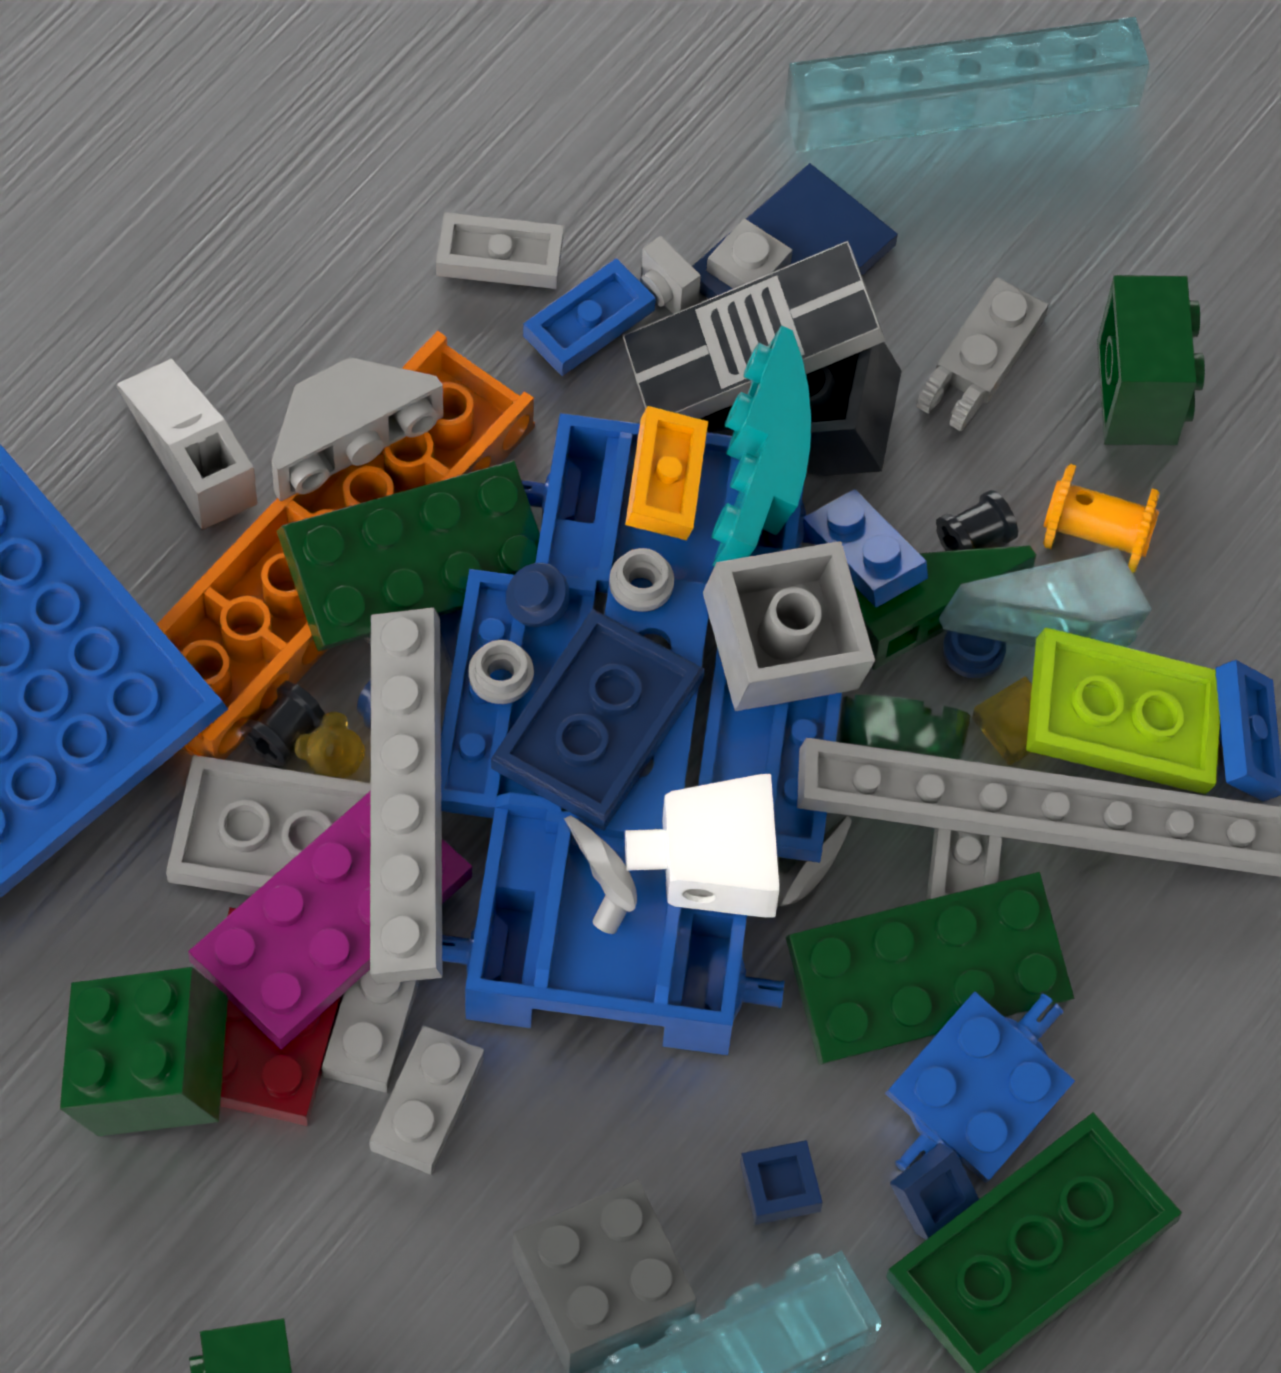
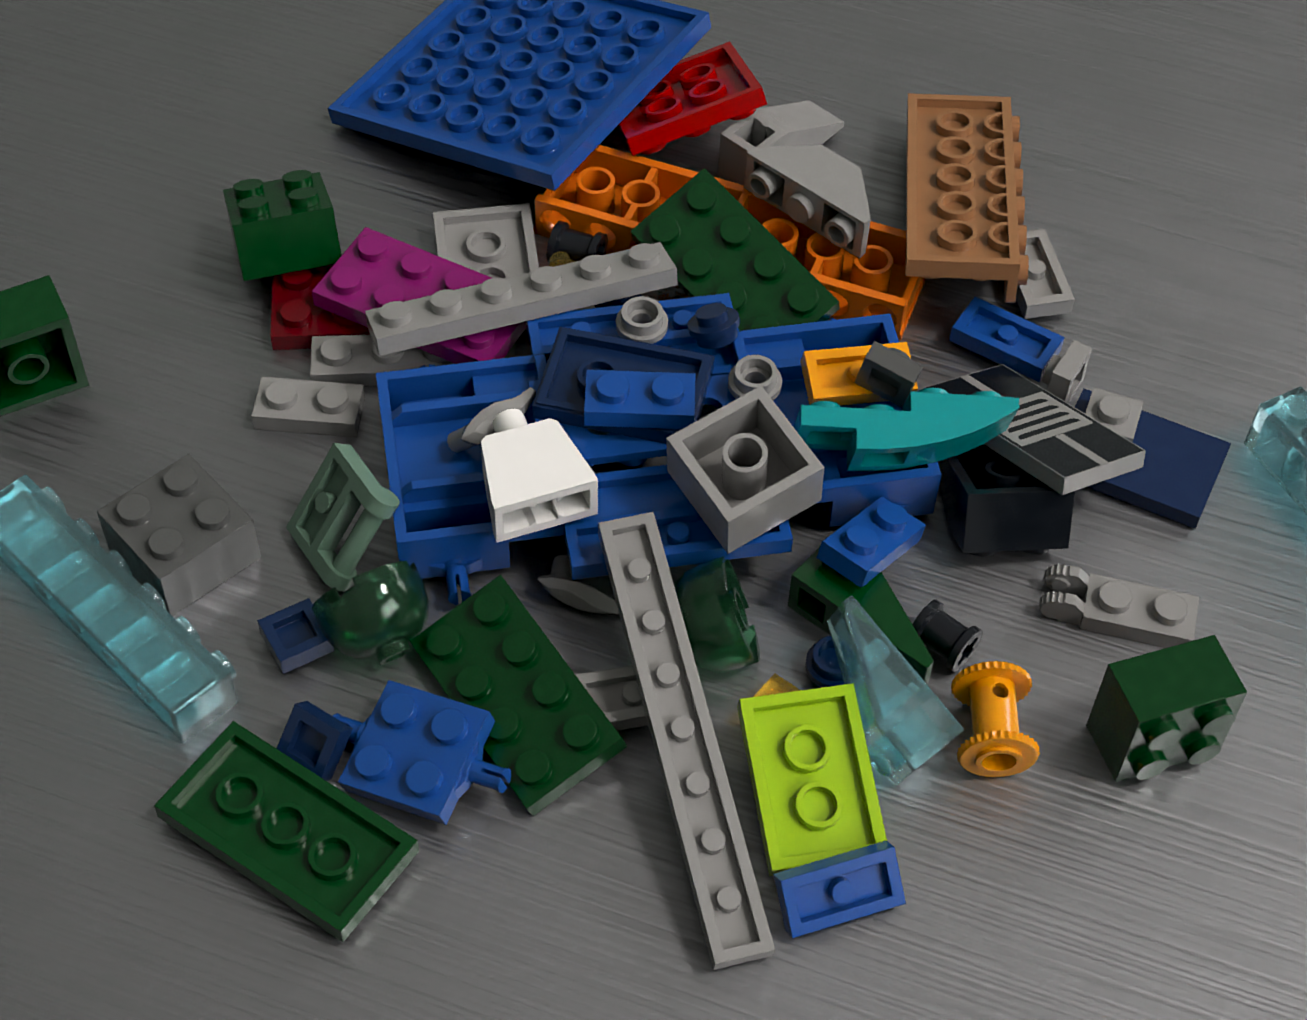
camera: 75 degrees right, 10 degrees down
none -> sand green plate [286,443,400,592]
none -> clear green cylinder [311,561,429,665]
none -> blue plate [584,370,696,429]
none -> red plate [618,41,767,156]
none -> dark grey plate [854,341,923,408]
none -> medium nougat bracket [905,93,1029,303]

